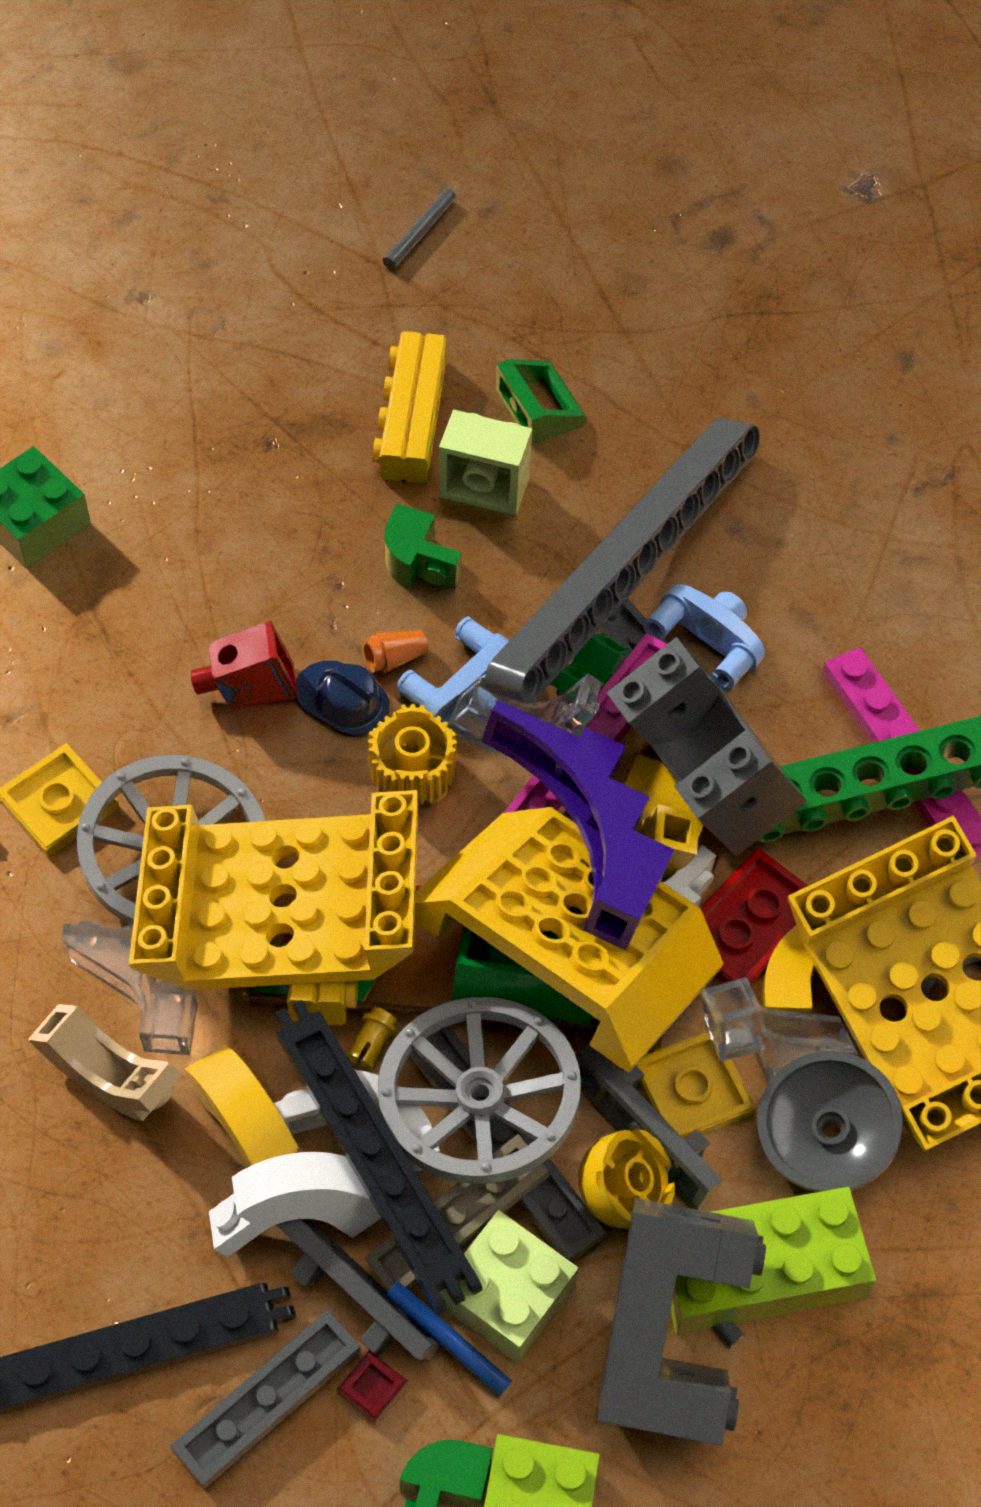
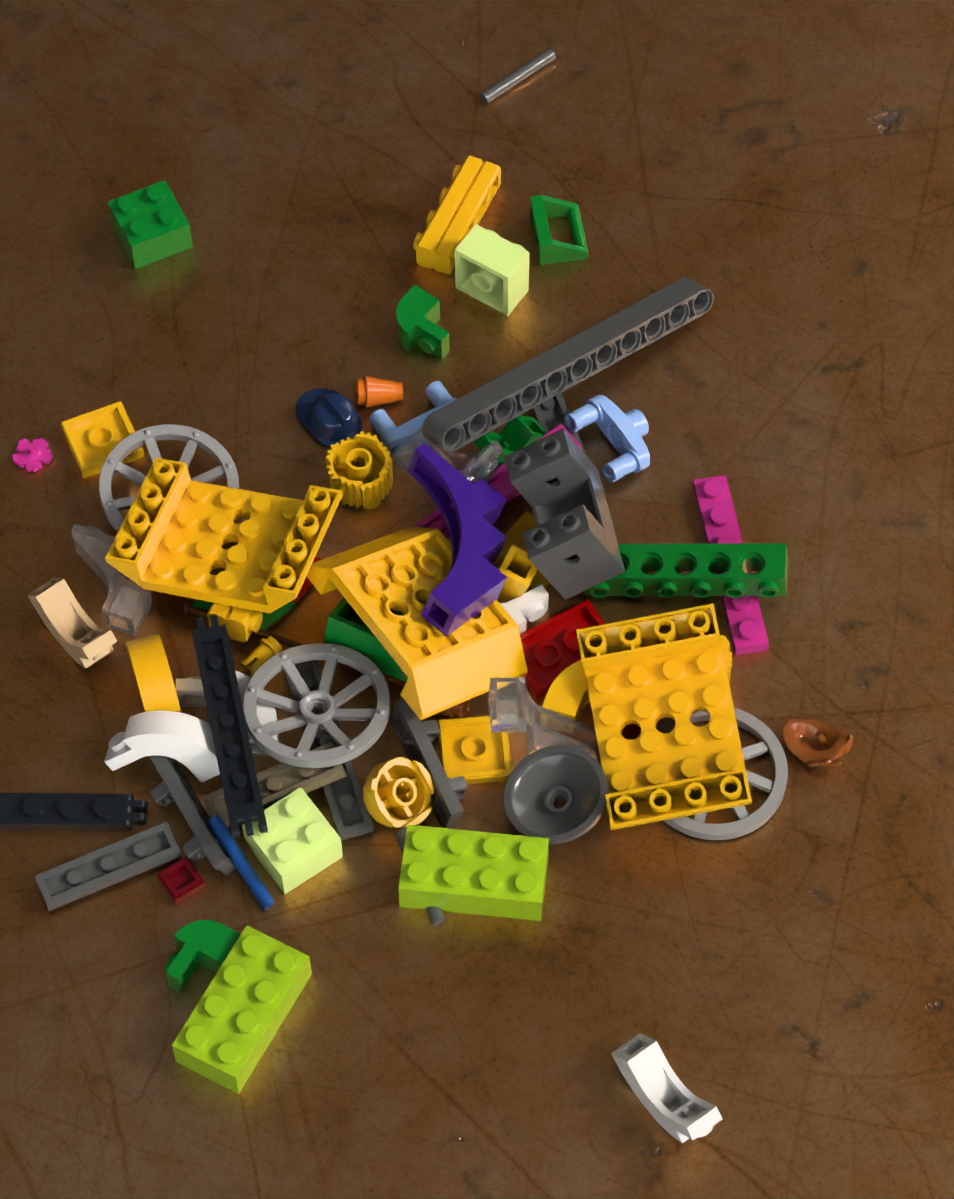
camera: 20 degrees right, 0 degrees up
red torso [190,621,299,708] -> none
dark grey piece [597,1198,766,1446] -> none

